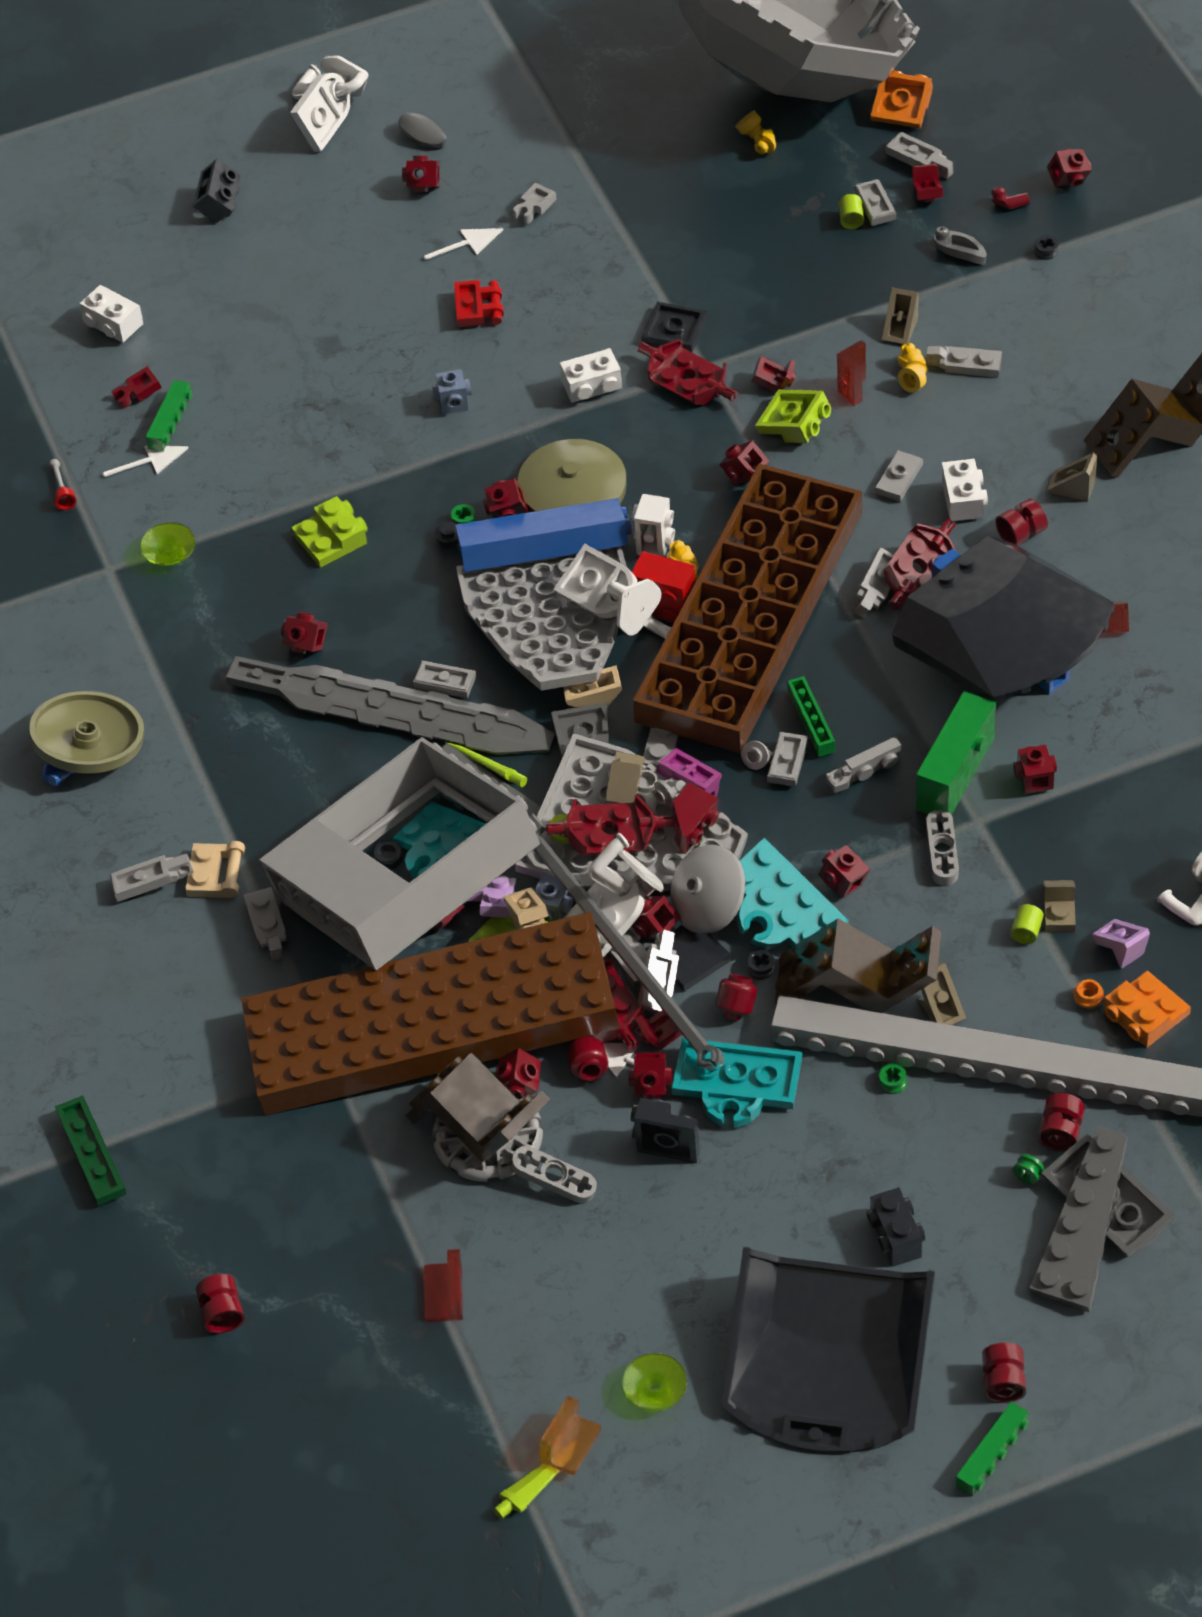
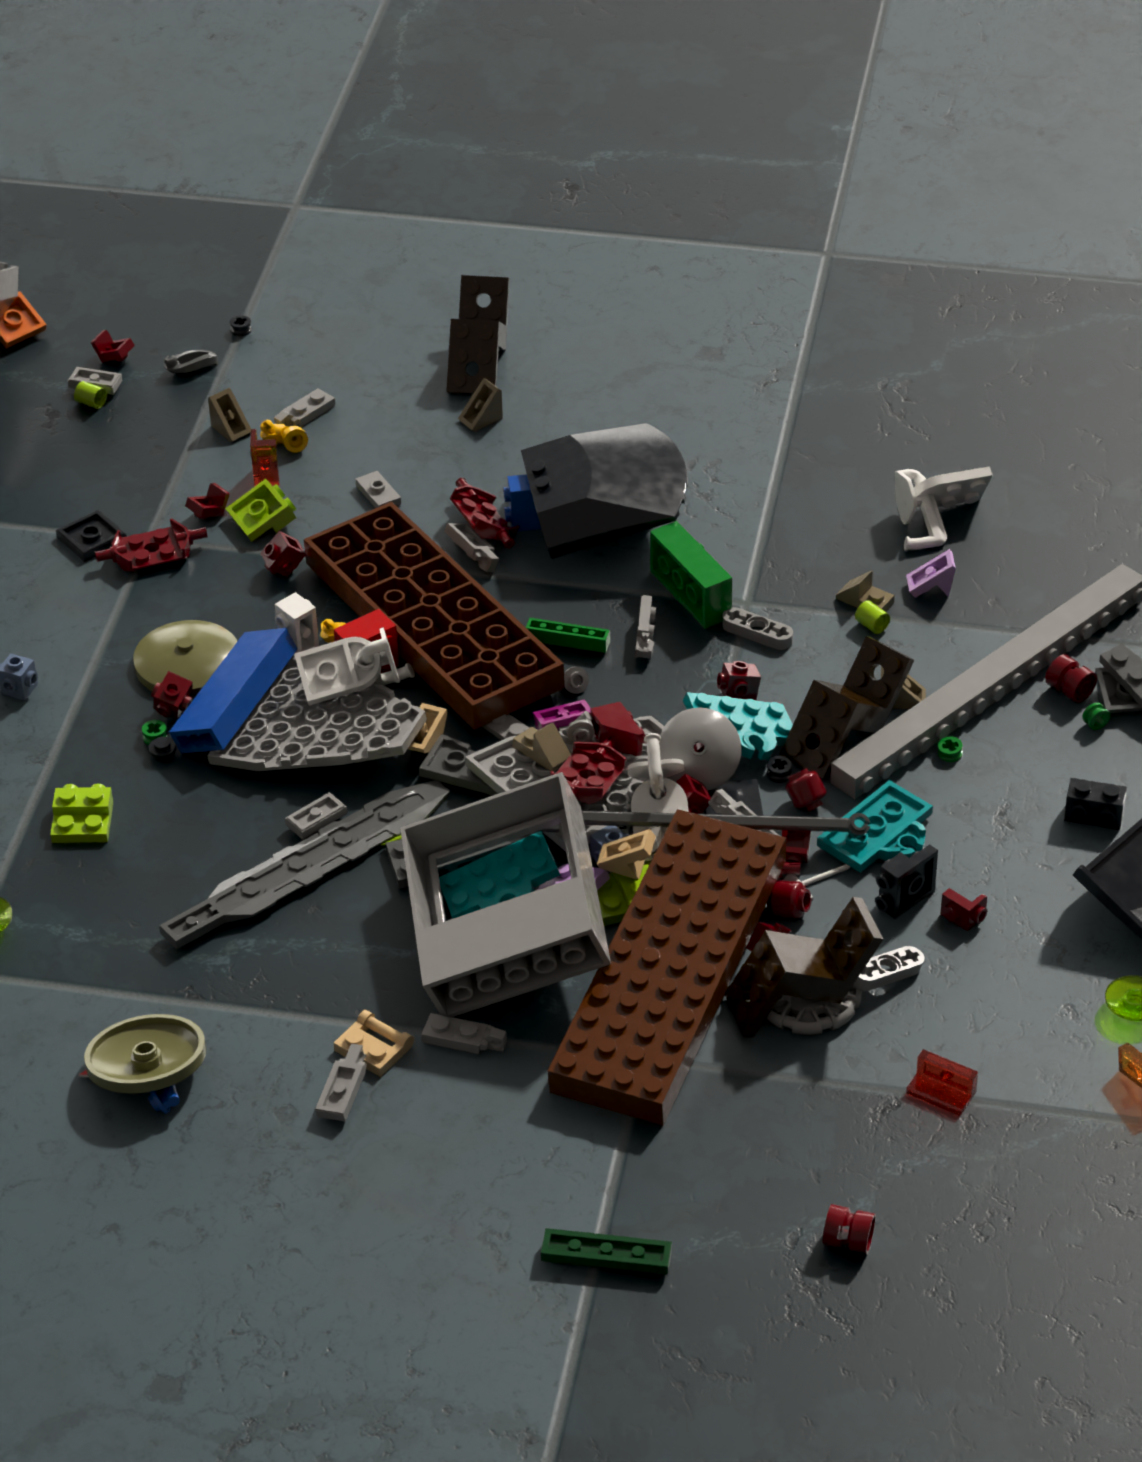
camera: 60 degrees left, 10 degrees down
dark red brick [281,612,328,654] -> none
white brick [560,348,622,403] -> none
dark red brick [628,1053,672,1099] -> none
light grey plate [767,732,808,787] -> none
light grey hinge [885,132,953,179] -> none
white brick [942,459,988,521] -> none
dark red arm [991,187,1030,210] -> none
dark red wheel [995,498,1048,546] -> none
dark red brick [1013,745,1057,794] -> none
dark red brick [1047,148,1092,188] -> none
orange plate [1073,979,1104,1009] -> none
orange plate [1104,970,1191,1048] -> none
none -> dark red bracket [940,888,988,931]

